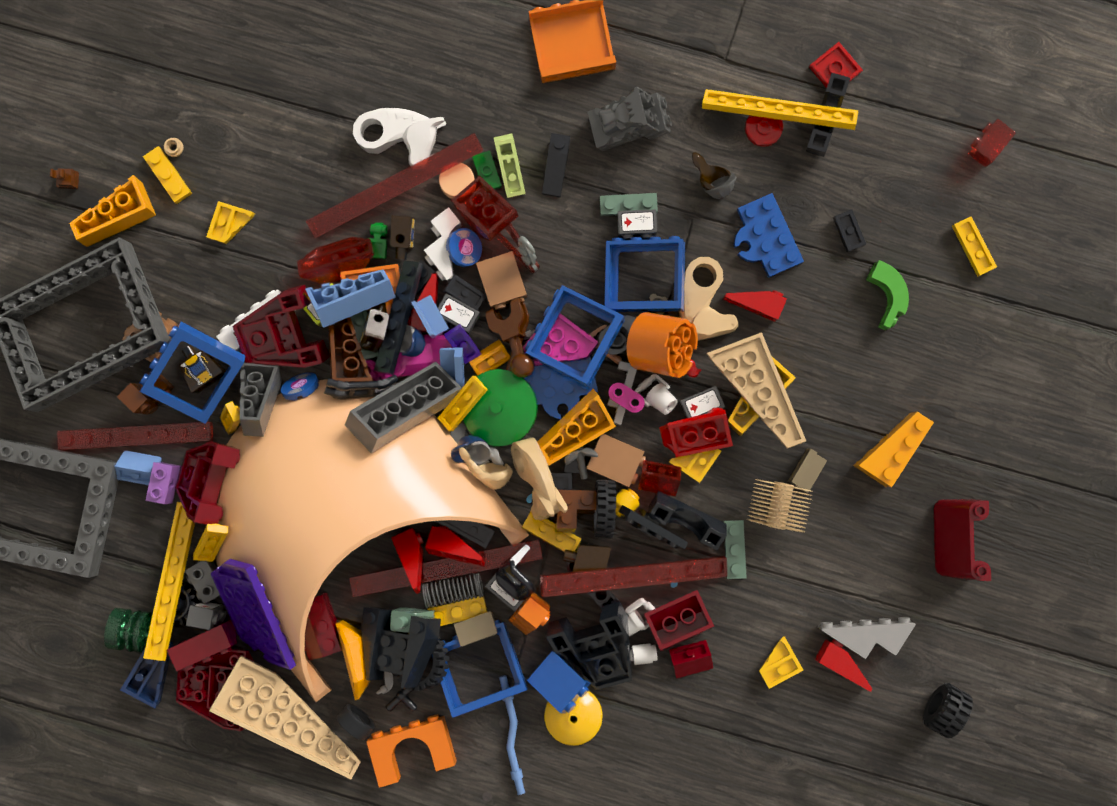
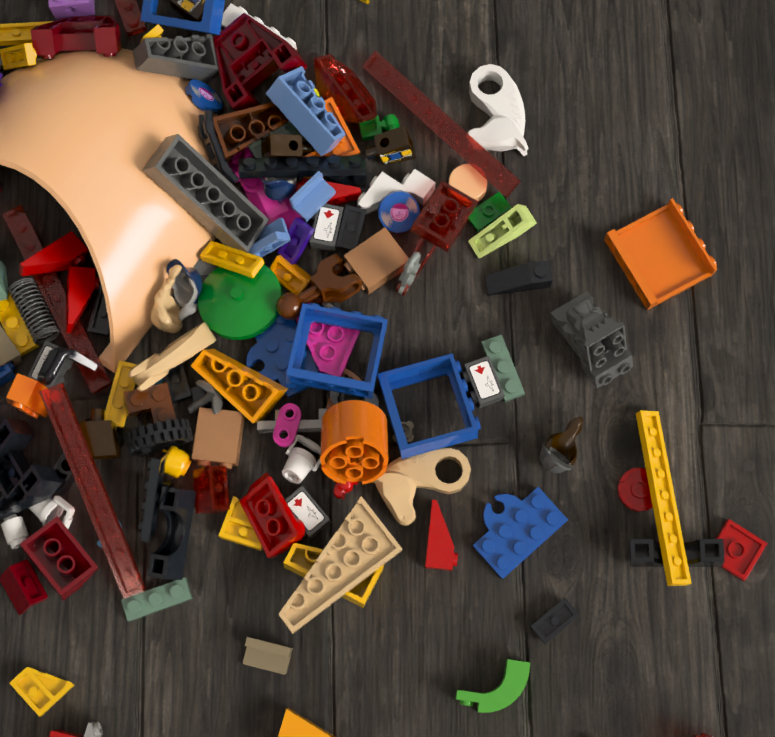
camera: 75 degrees right, 10 degrees down
tan piece [747,479,813,532] -> none

